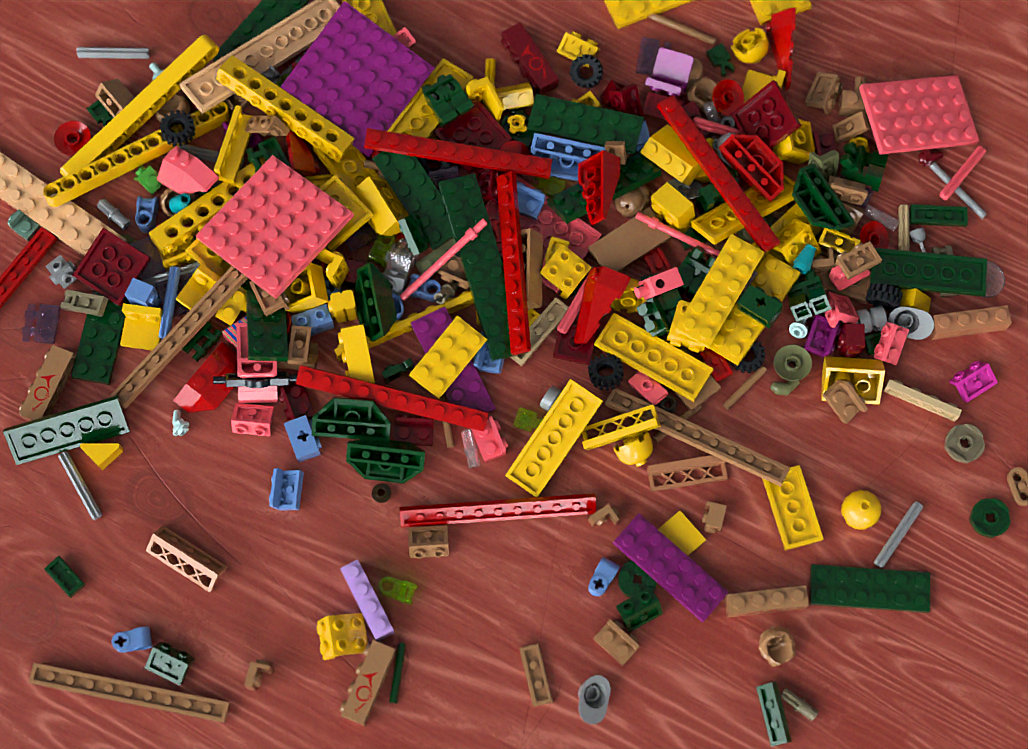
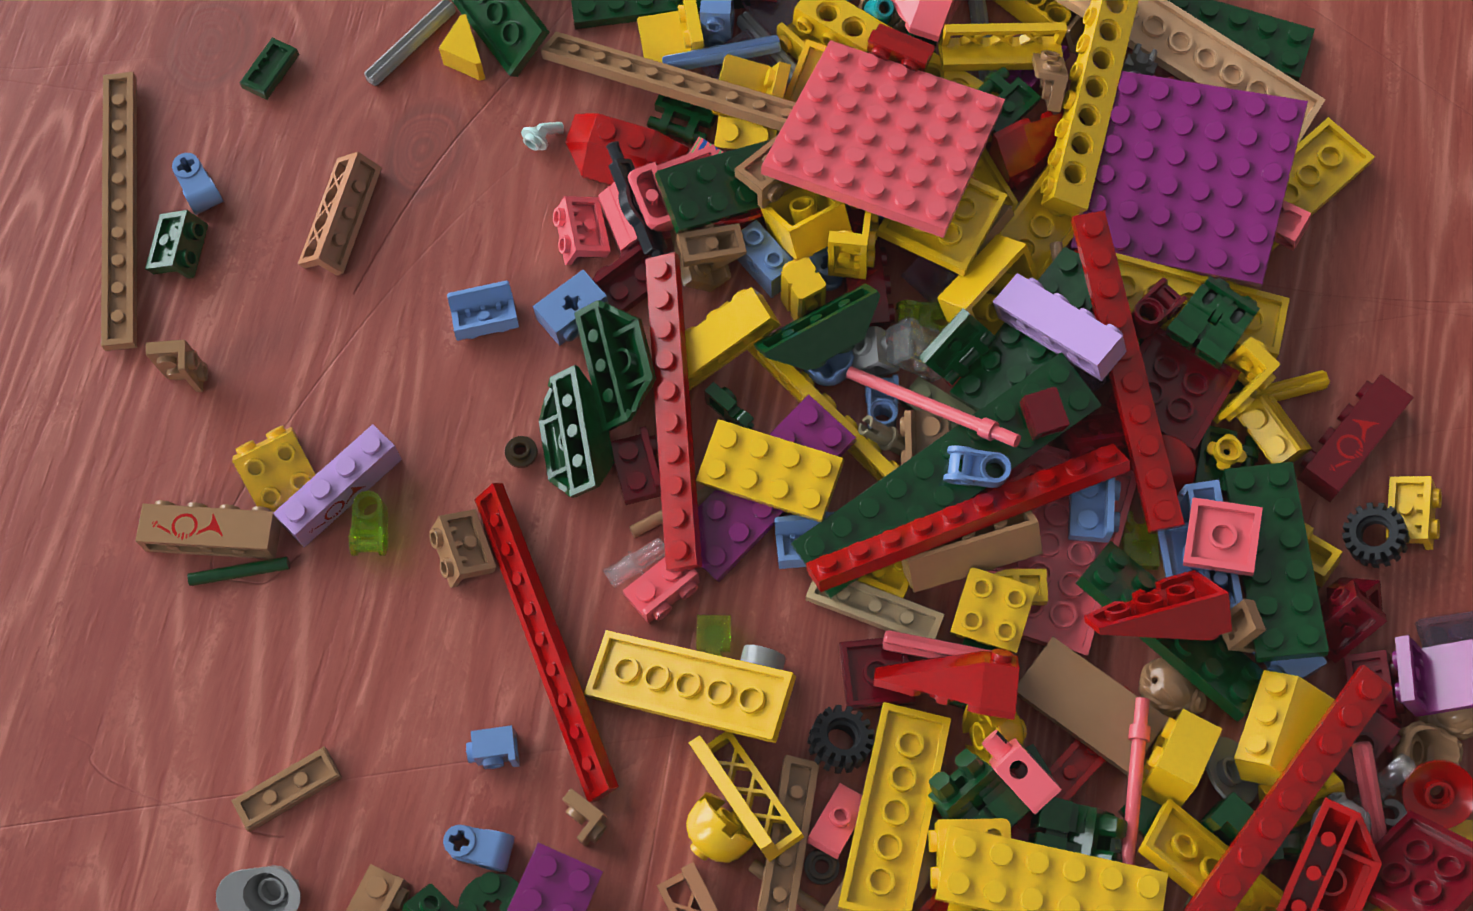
camera: 75 degrees right, 5 degrees down
none -> medium blue brick [466,725,520,769]
none -> red bracket [867,24,935,72]
none -> medium blue piece [943,445,1011,488]
none -> lavender brick [993,273,1126,381]
none -> dark red panel [1020,387,1070,441]
none -> dark red piece [1131,277,1189,339]
none -> coral plate [1183,497,1263,577]

